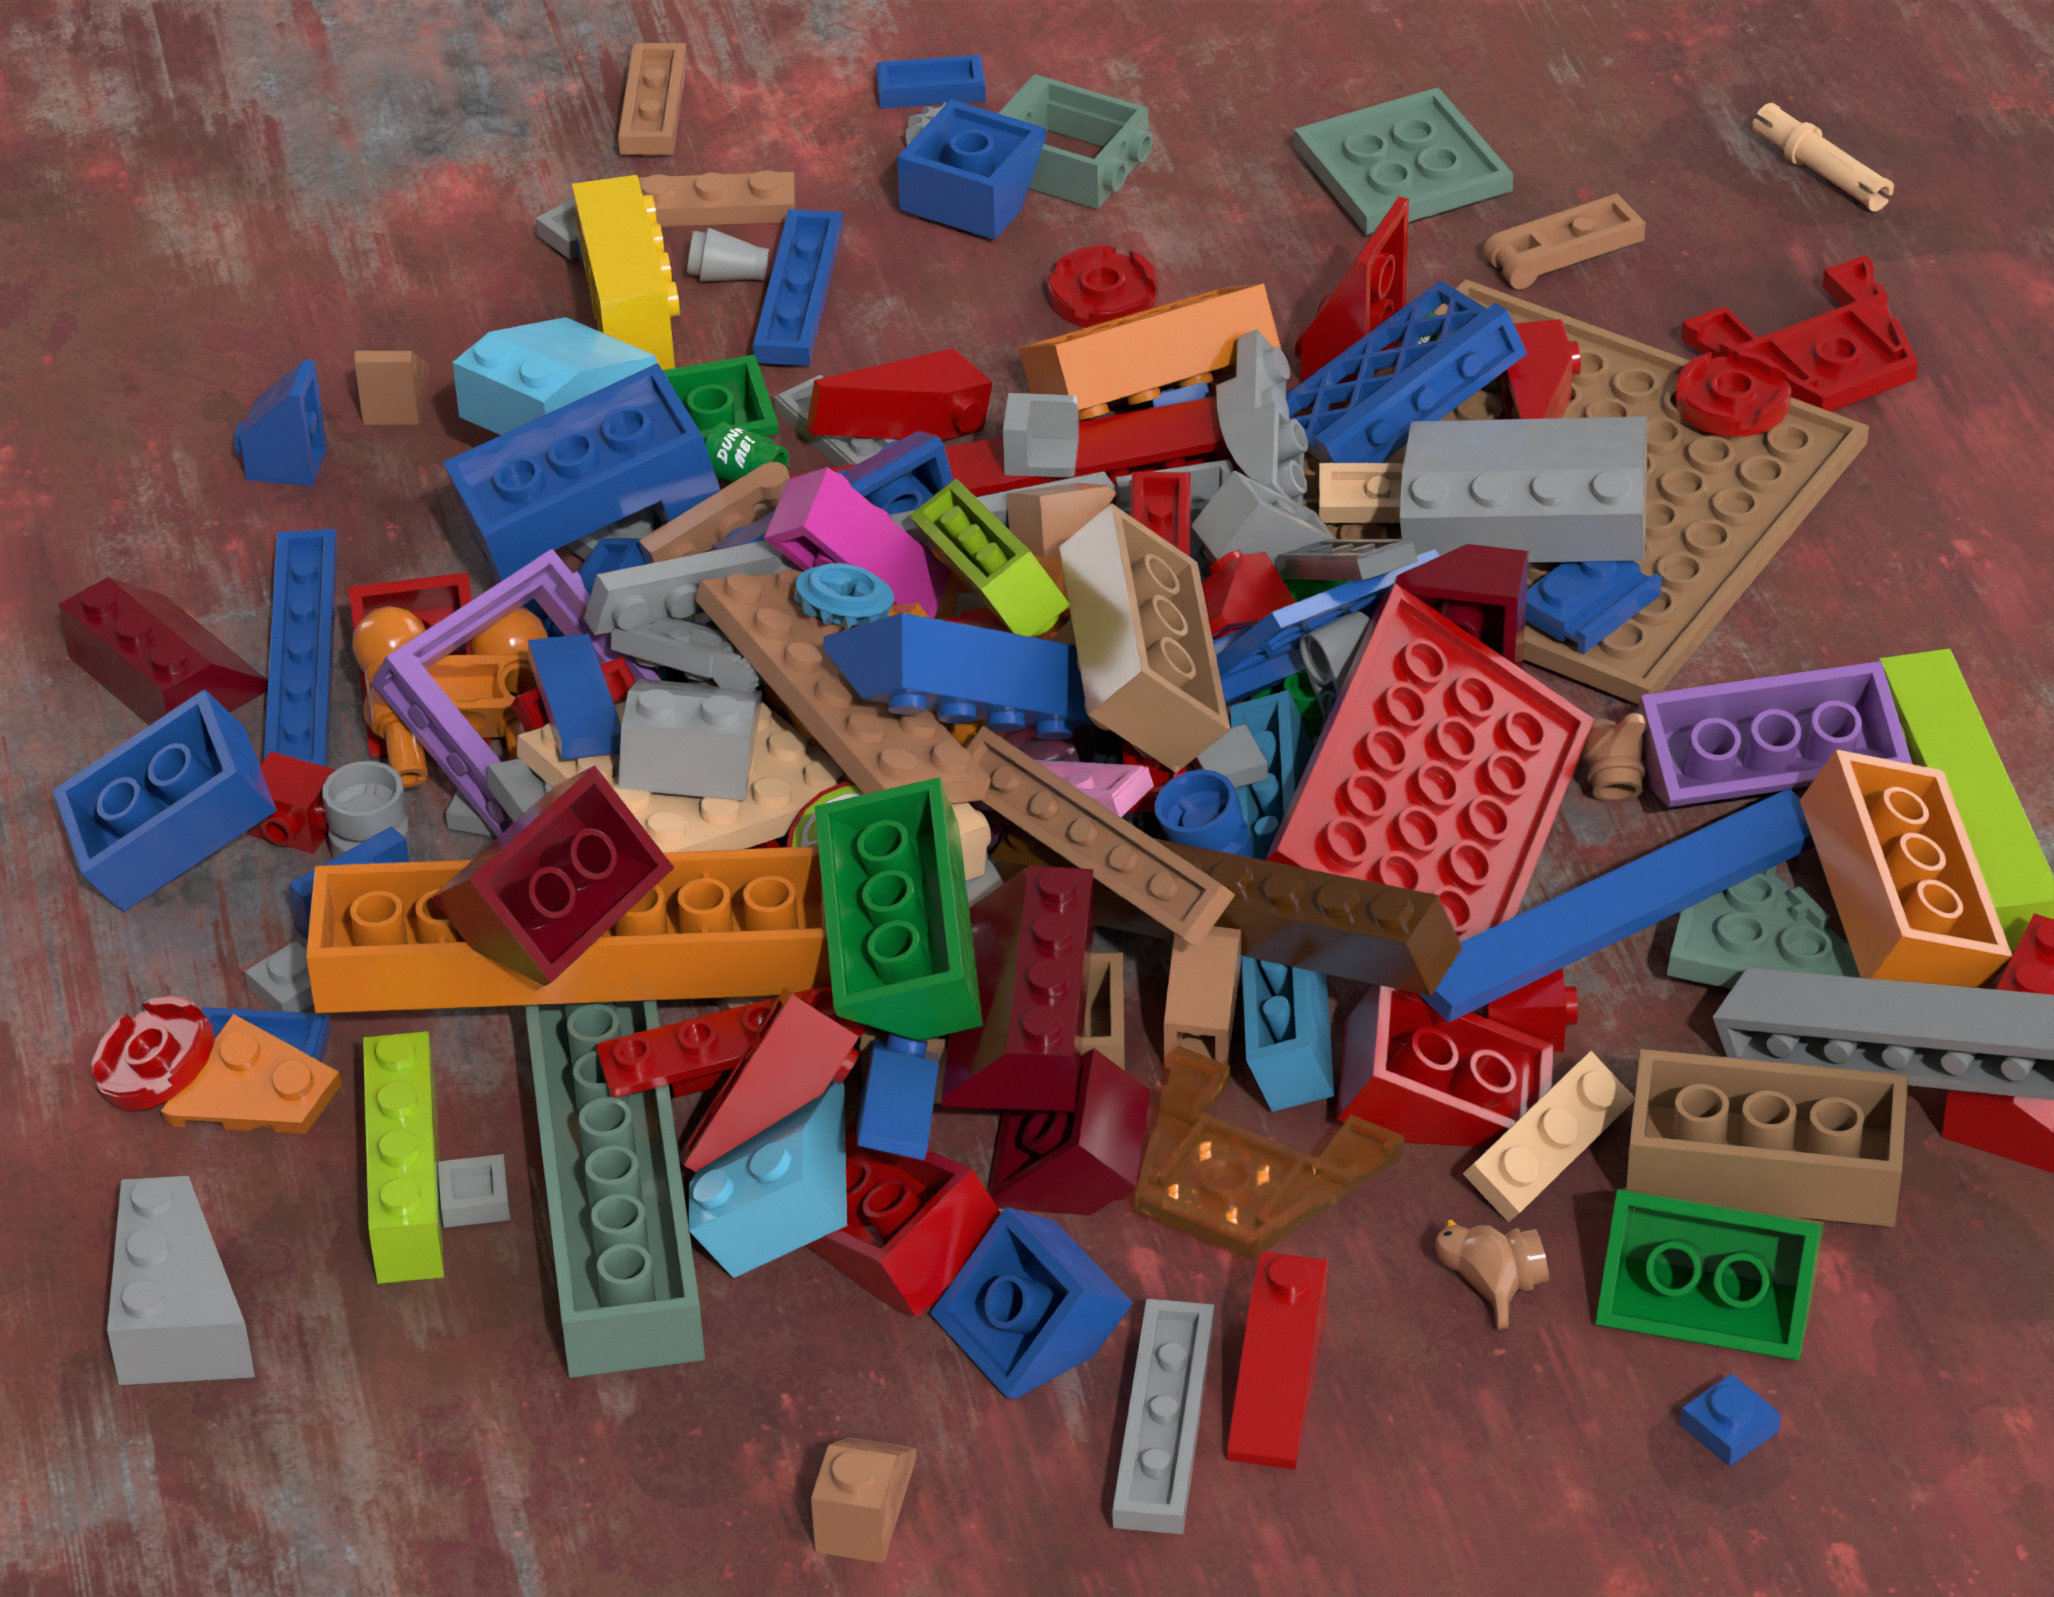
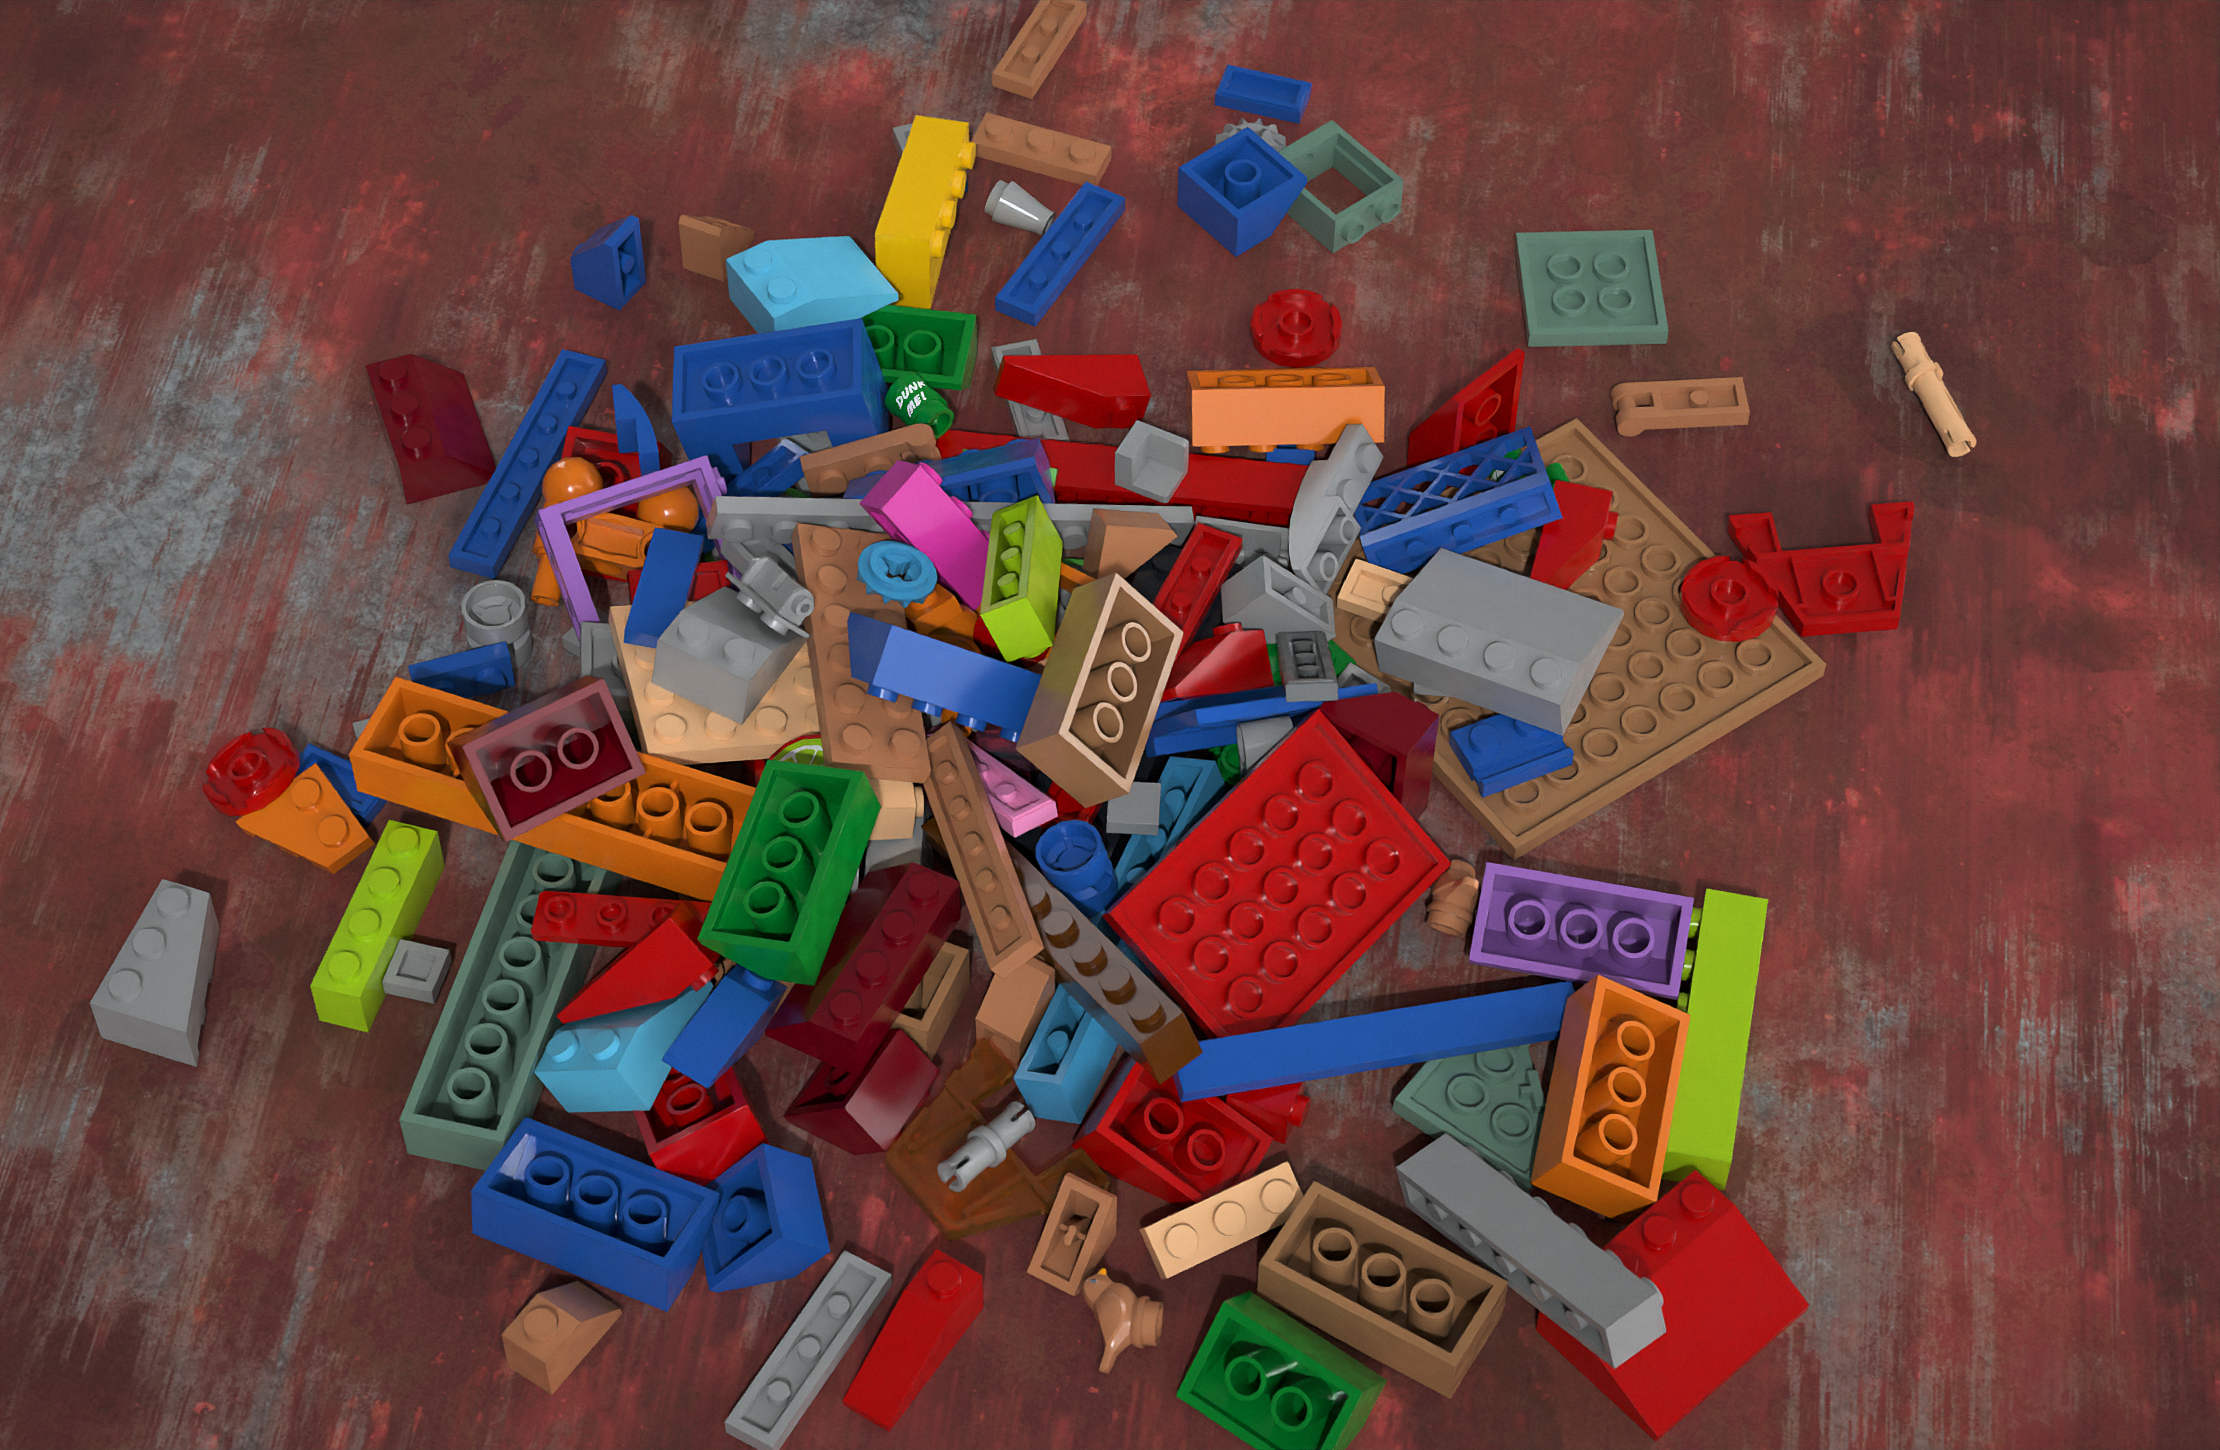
camera: 20 degrees right, 10 degrees up
blue brick [52,689,277,912] -> none
red brick [248,751,336,854] -> none
none -> blue slope [471,1117,720,1312]
none -> blue slope [612,384,660,476]
none -> light grey hinge [725,556,814,639]
none -> light grey pin [937,1101,1036,1192]
none -> nougat slope [1027,1173,1117,1296]

